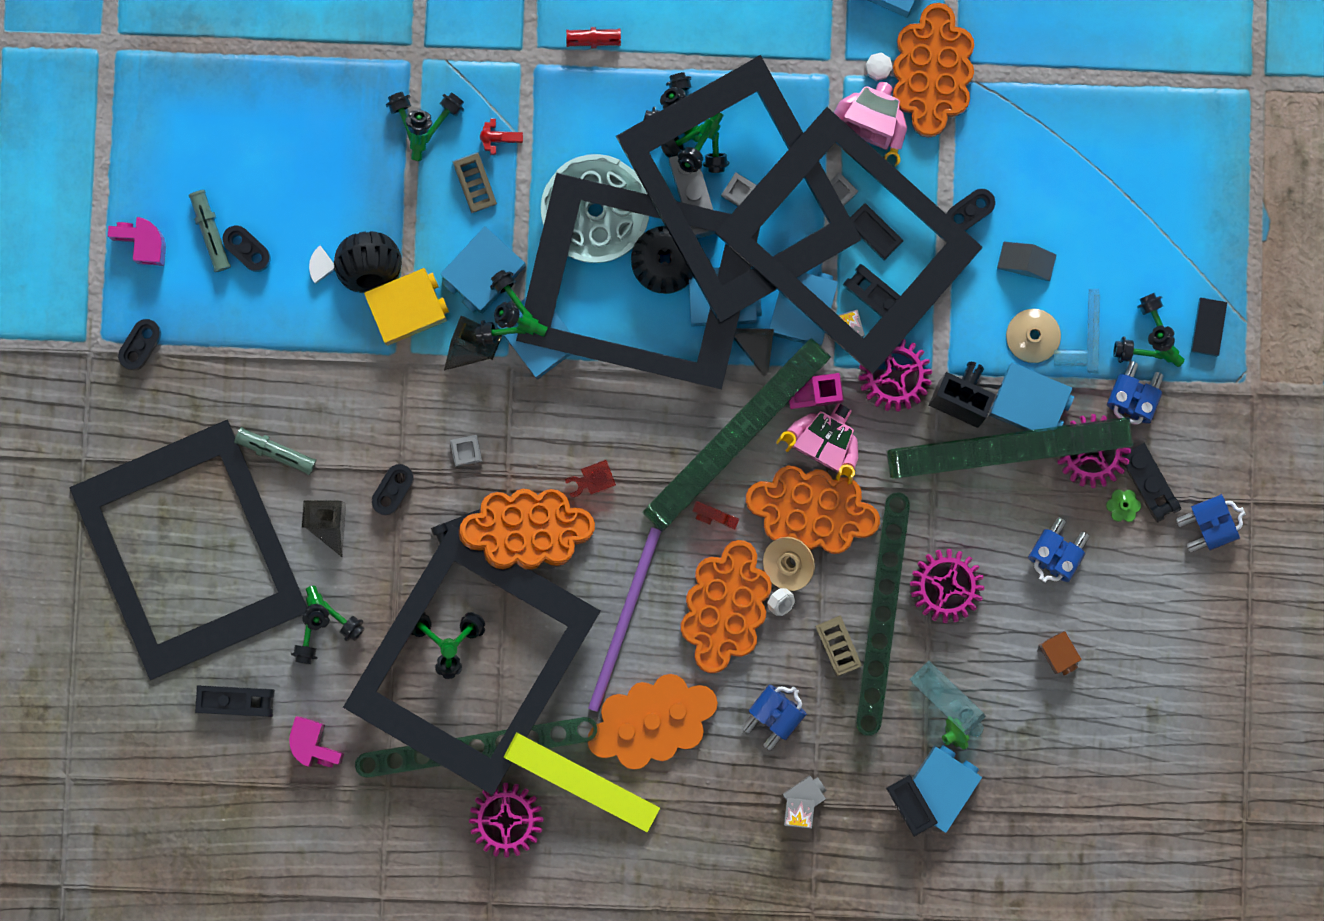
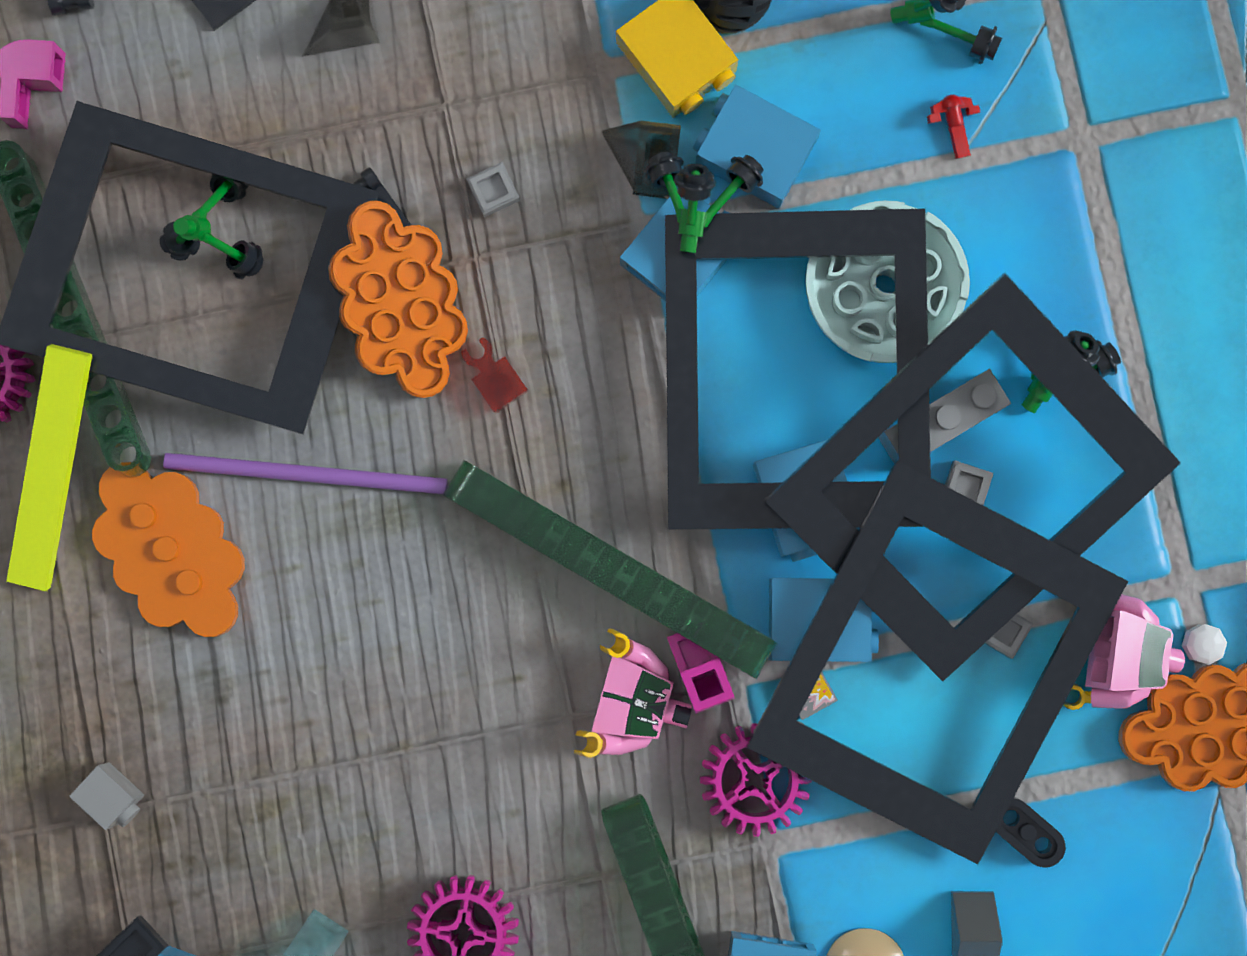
camera: 75 degrees right, 0 degrees up
black plant [291,586,365,664] -> none
black plate [372,464,414,515] -> none
dark tan slope [452,152,497,213] -> none
red pin [566,27,621,49] -> none
black wheel [631,226,693,294] -> none
plant [661,113,730,173] -> none
orange plate [681,540,772,674] -> none
clear red plate [692,501,739,530] -> none
clear smoke slope [734,328,774,377] -> none
blue piece [742,684,807,750] -> none
orange plate [746,466,880,554] -> none
tan dish [763,537,815,591] -> none
white tile [767,588,795,616] -> none
tile [784,797,815,829] -> none
dark tan slope [815,615,862,677] -> none
black plate [843,264,900,317] -> none
black tile [850,203,904,261] -> none
clear green beam [855,492,910,736] -> none
black brick [928,361,996,428] -> none

